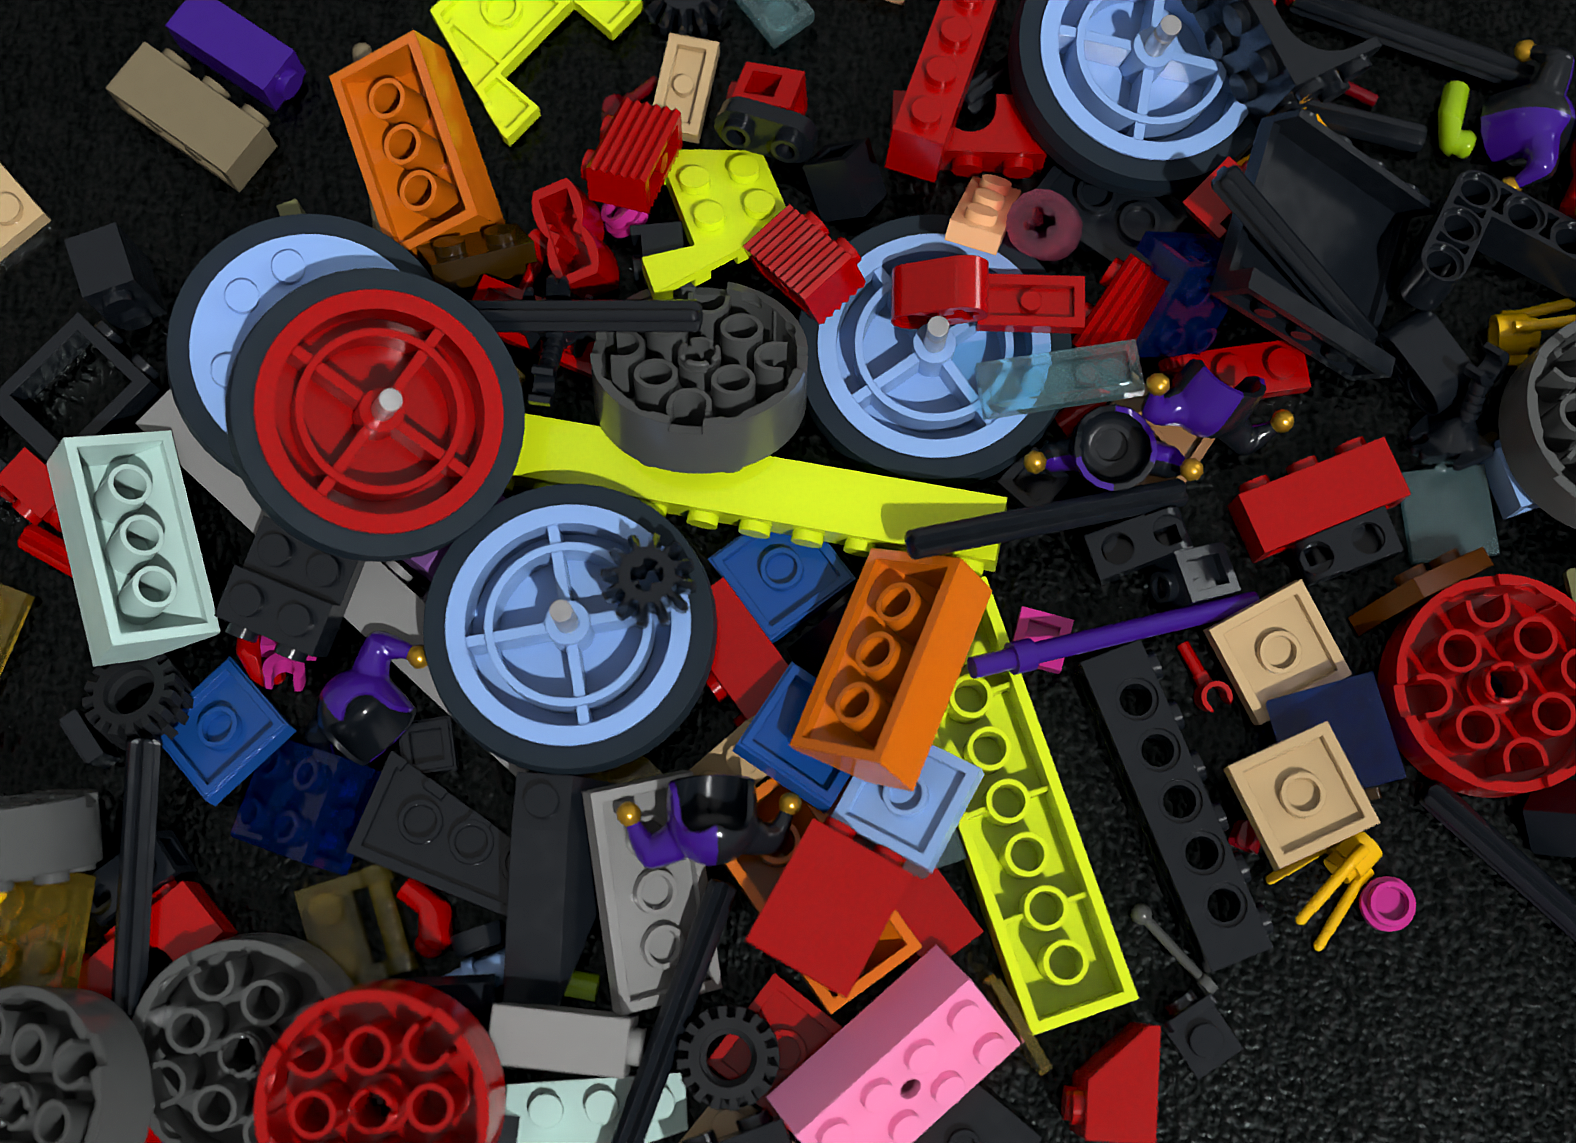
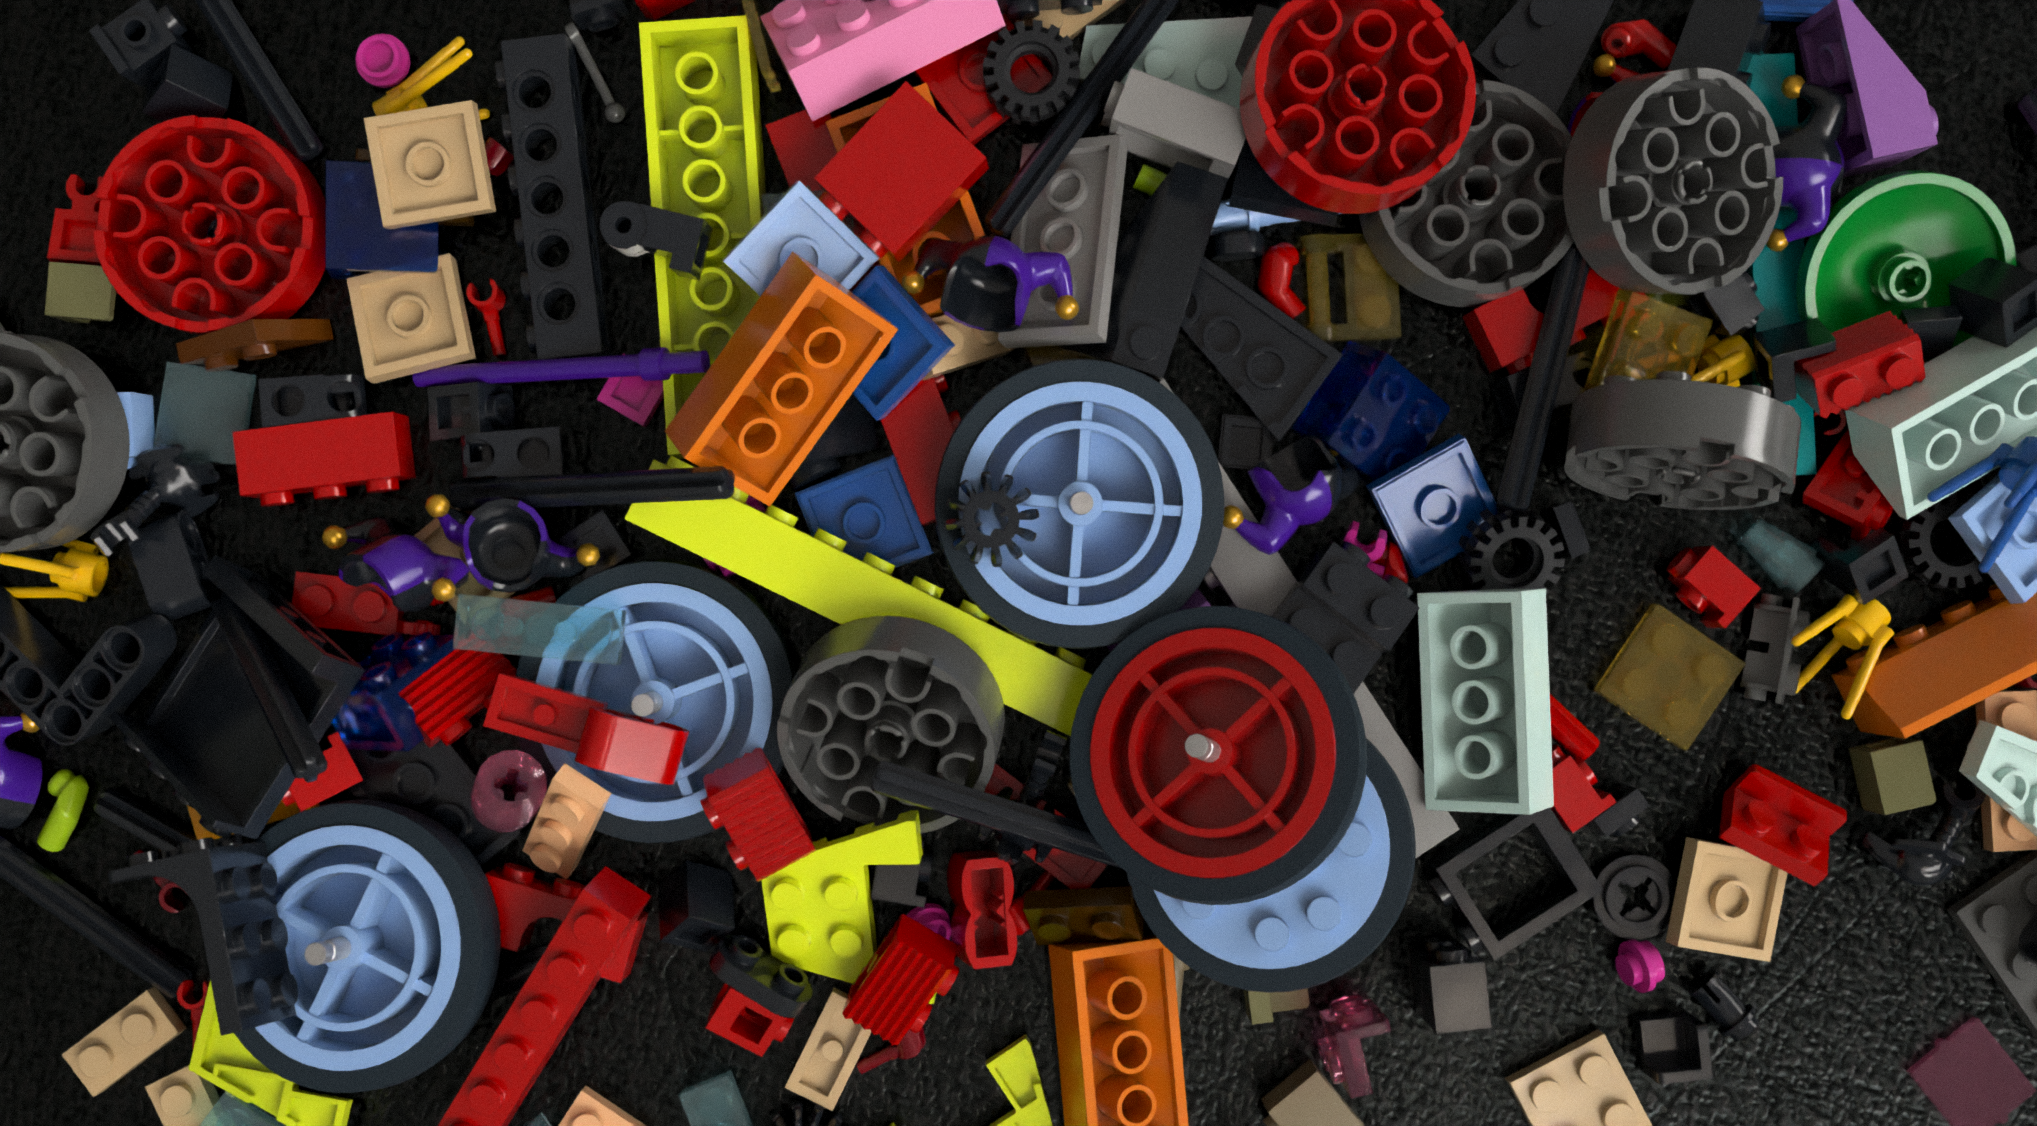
camera: 170 degrees left, 10 degrees up
none -> black leg [600,201,713,281]
none -> clear pink bracket [1317,995,1391,1098]

